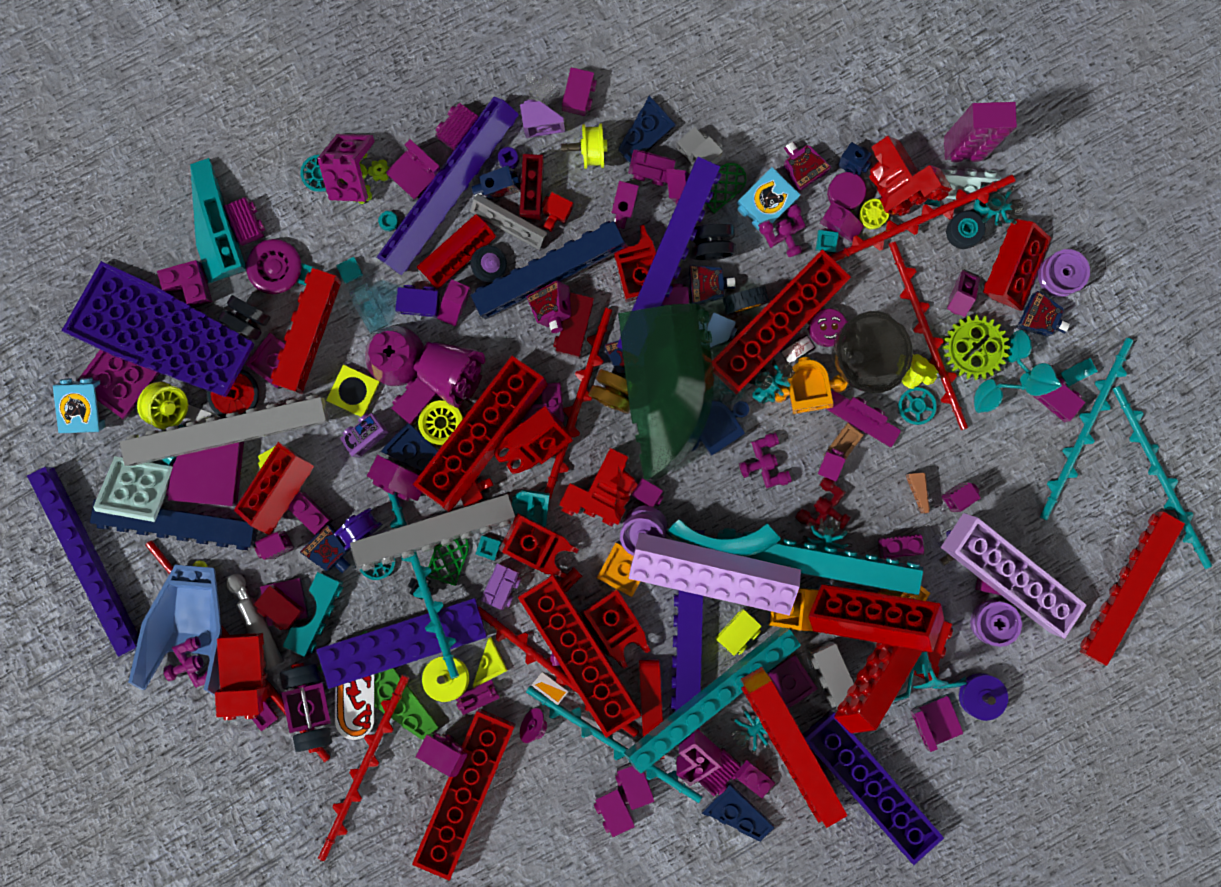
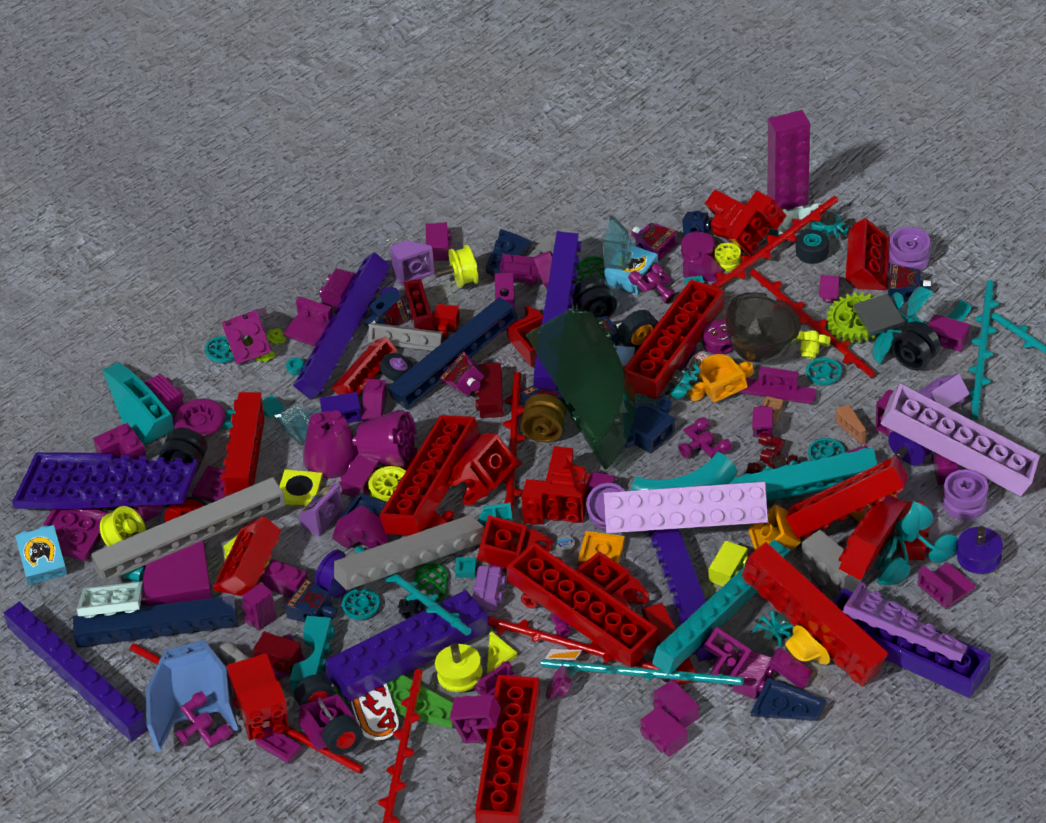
camera: 15 degrees left, 40 degrees down
none -> light grey tile [555,535,575,555]
none -> clear light blue slope [603,216,632,270]
none -> yellow piece [785,625,831,665]
none -> teal wheel [808,438,845,461]
none -> medium lavender wing [843,581,967,661]
none -> dark grey tile [853,293,905,336]
none -> black wheel [891,321,941,370]
none -> medium lavender slope [917,374,970,409]

